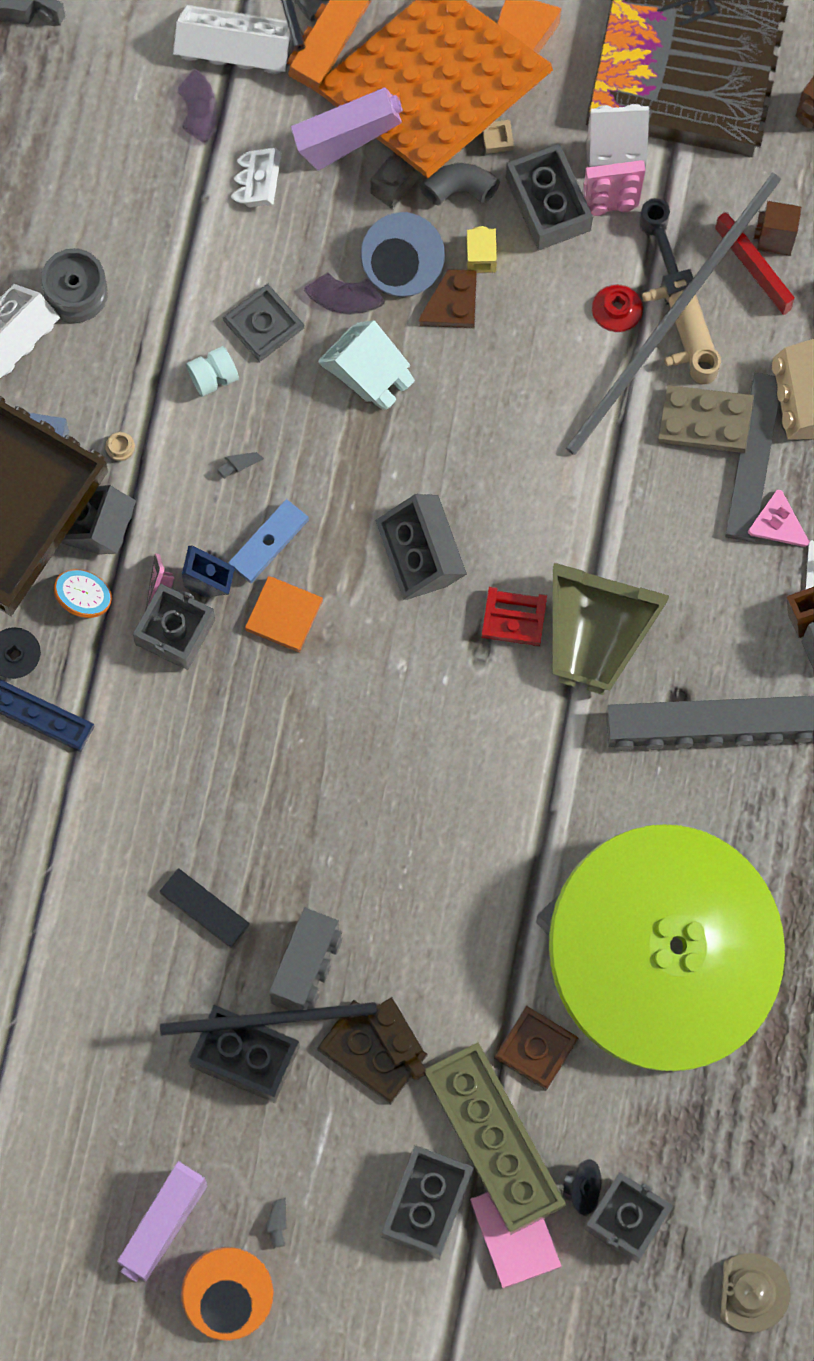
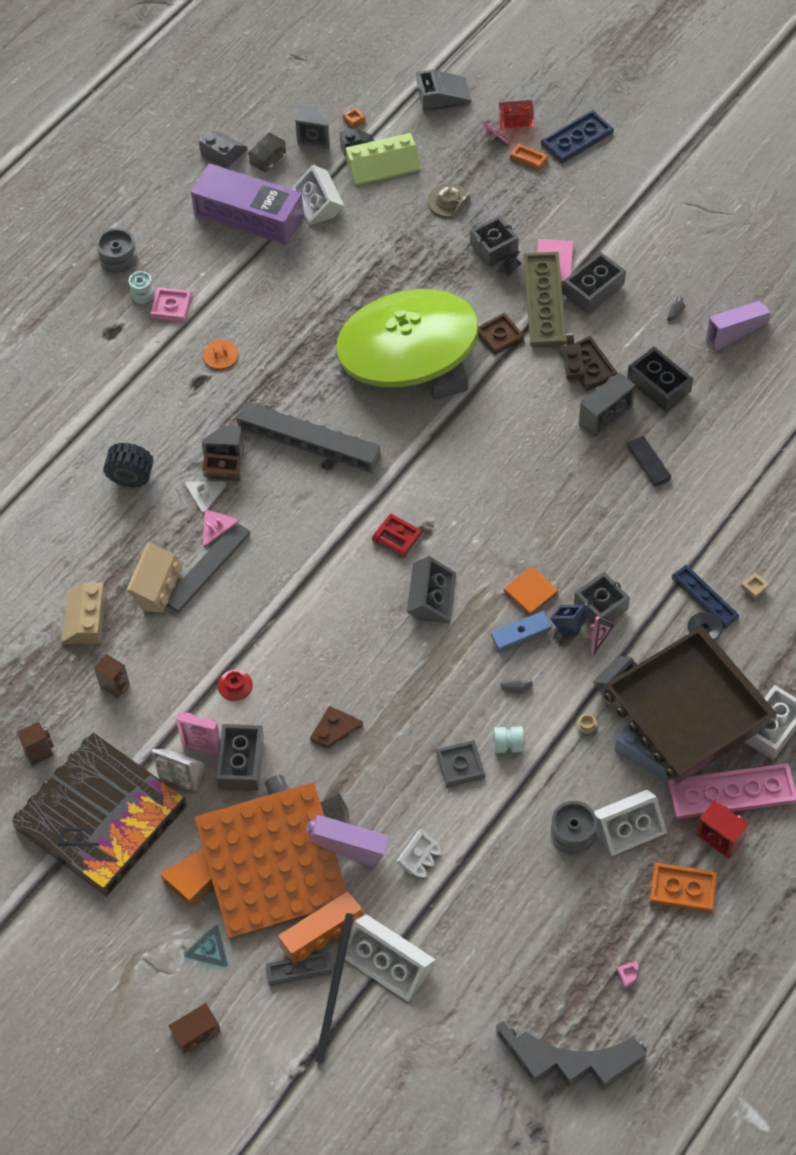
camera: 150 degrees left, 15 degrees down
piece [53,569,112,618] -> none
black piece [159,1002,377,1036] -> none
clear purple tile [177,68,217,145] -> none
orange piece [181,1247,273,1340] -> none
clear purple tile [304,273,385,314] -> none
light aqua hips [318,320,415,410] -> none
sand blue piece [361,212,445,297] -> none
light yellow brick [466,226,497,273] -> none
olive cone [553,562,669,695] -> none
dark grey piece [566,173,781,455] -> none
tan piece [639,198,721,384] -> none
dark tan plate [658,385,754,453] -> none
red tile [715,211,795,315] -> none

